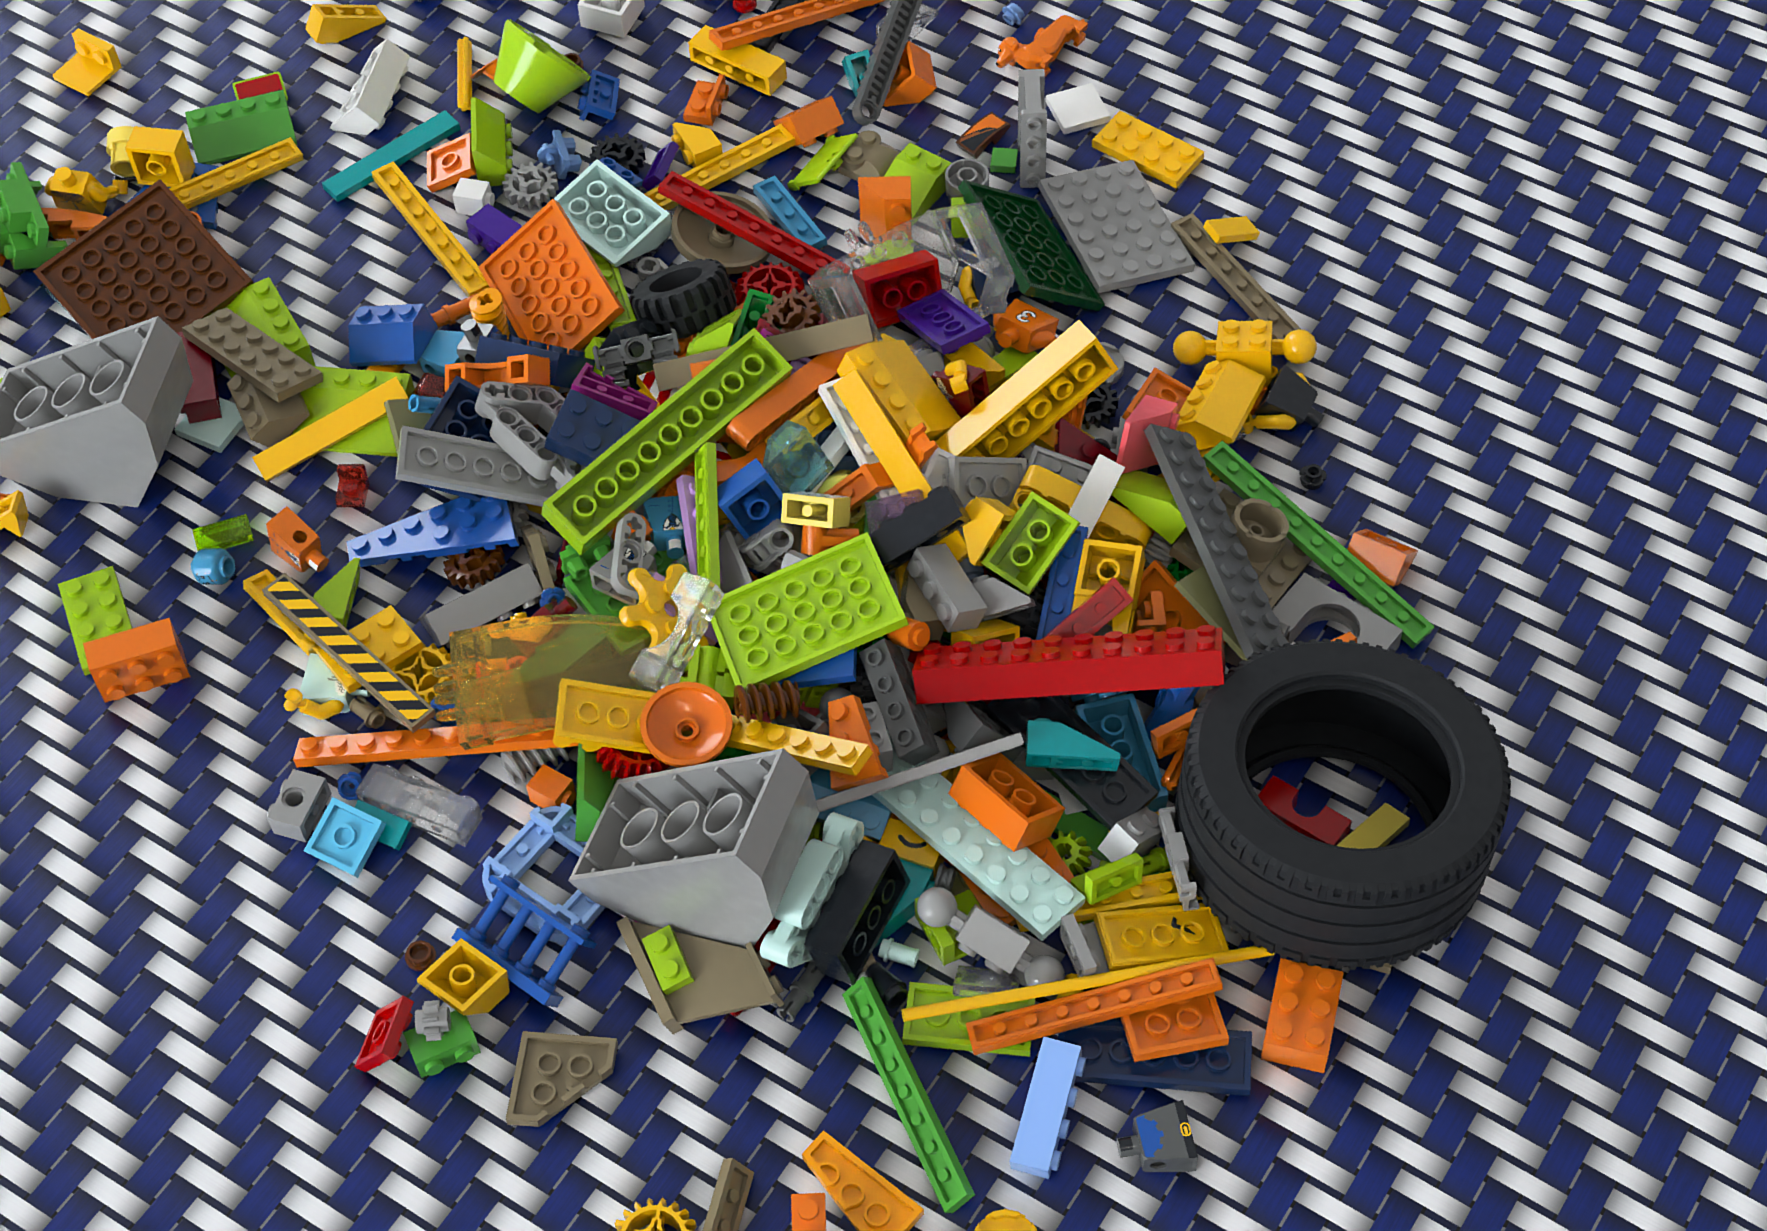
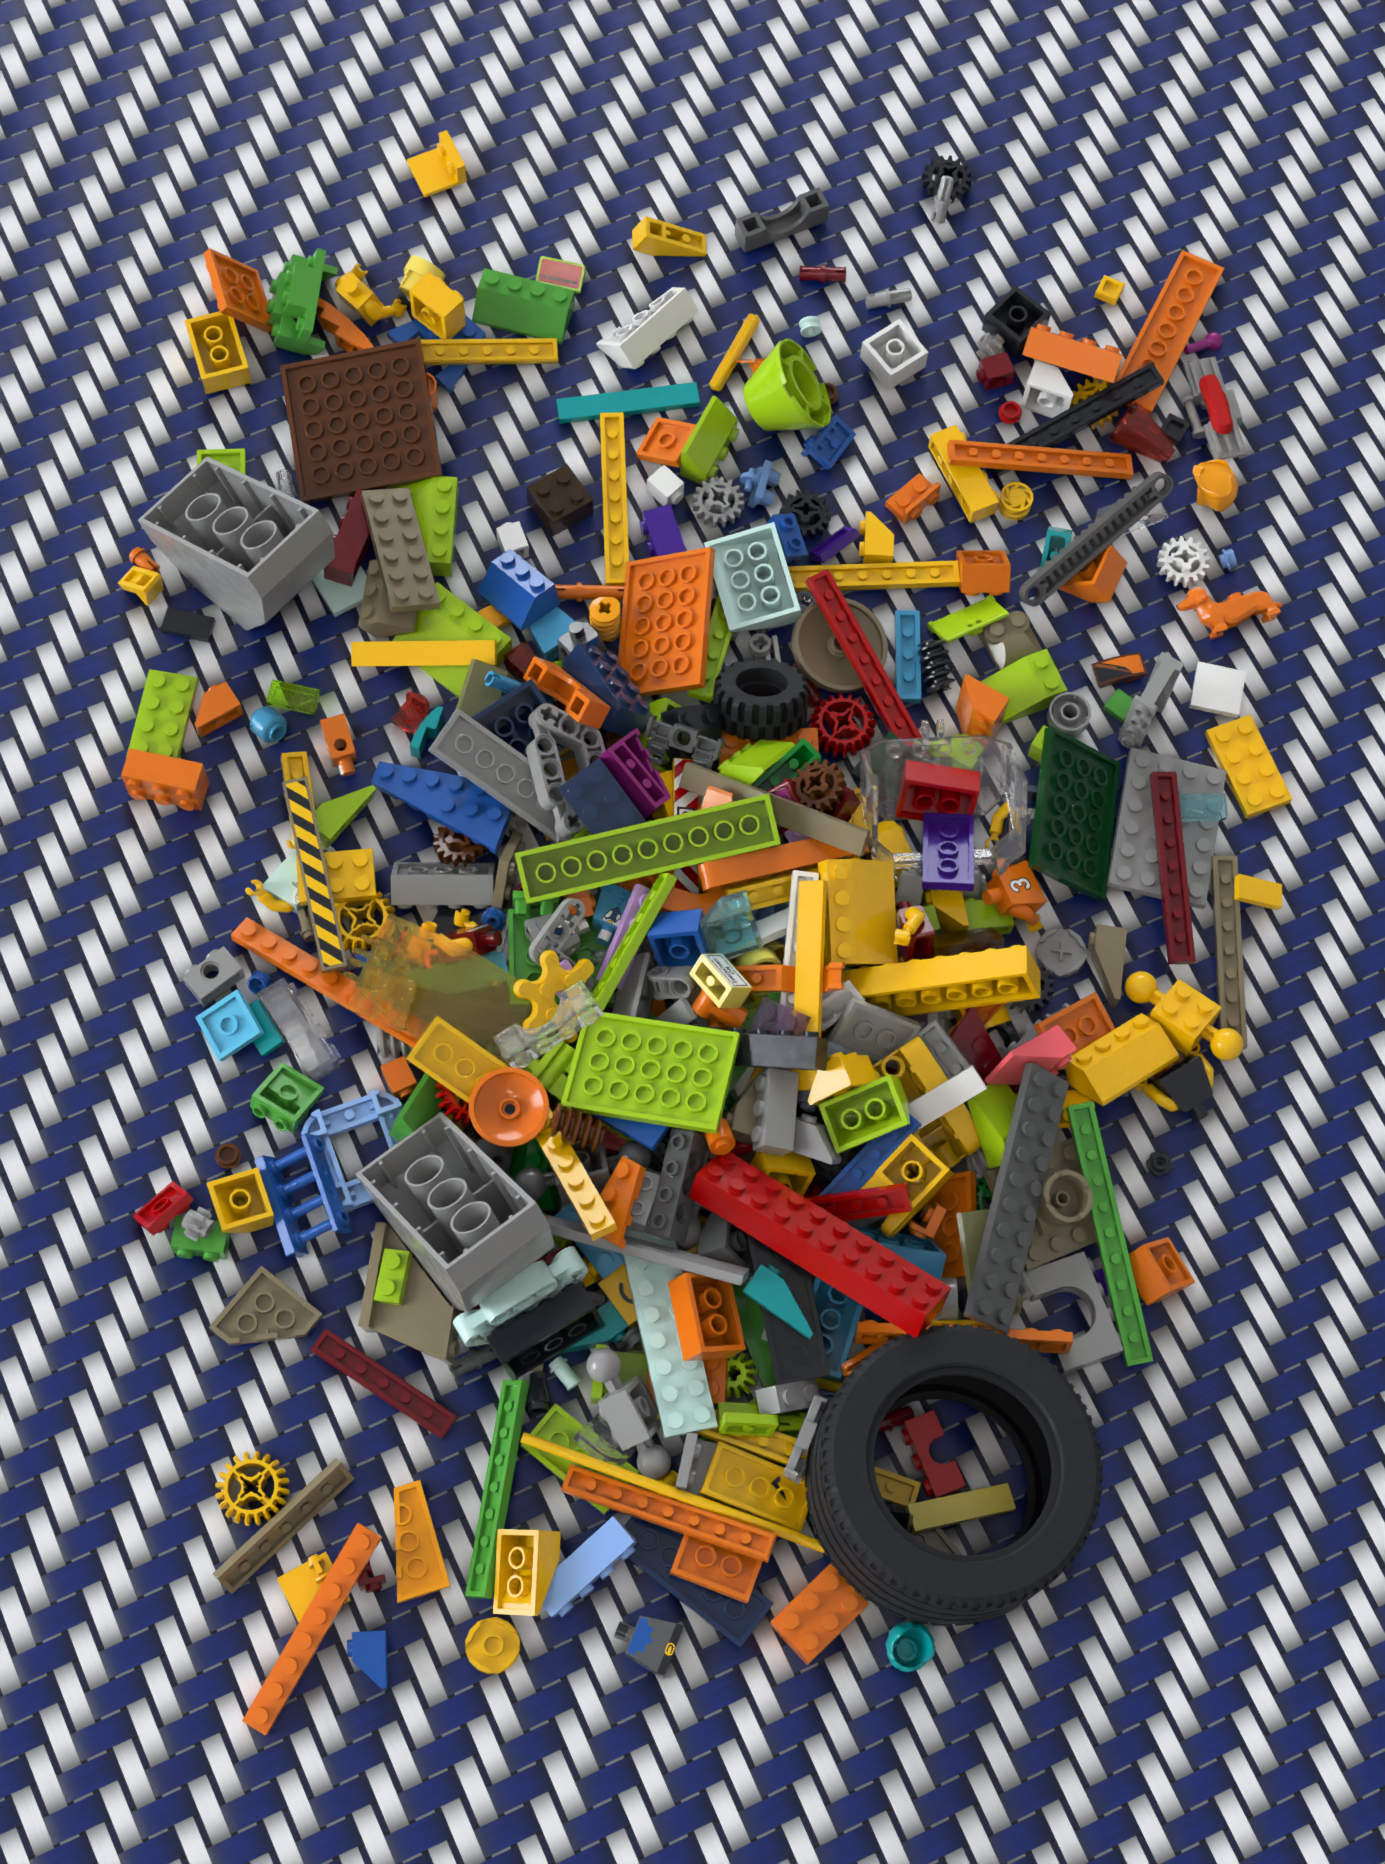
camera: 25 degrees right, 15 degrees up
none -> black tile [161,608,216,643]
none -> orange slope [195,681,244,738]
none -> bright green plate [250,1061,324,1133]
none -> dark red tile [310,1328,458,1440]
none -> teal slope [410,706,445,759]
none -> yellow slope [493,1529,561,1616]
none -> white brick [496,521,529,559]
none -> dark brown brick [527,464,593,536]
none -> light aqua bush [799,316,821,338]
none -> teal hair [885,1622,936,1672]
none -> black piece [917,640,955,694]
none -> yellow wheel [998,482,1033,520]
none -> dark tan slope [1087,924,1127,1008]
none -> dark red plate [1149,772,1196,964]
none -> white gear [1156,536,1210,588]
none -> clear light blue plate [1179,793,1228,821]

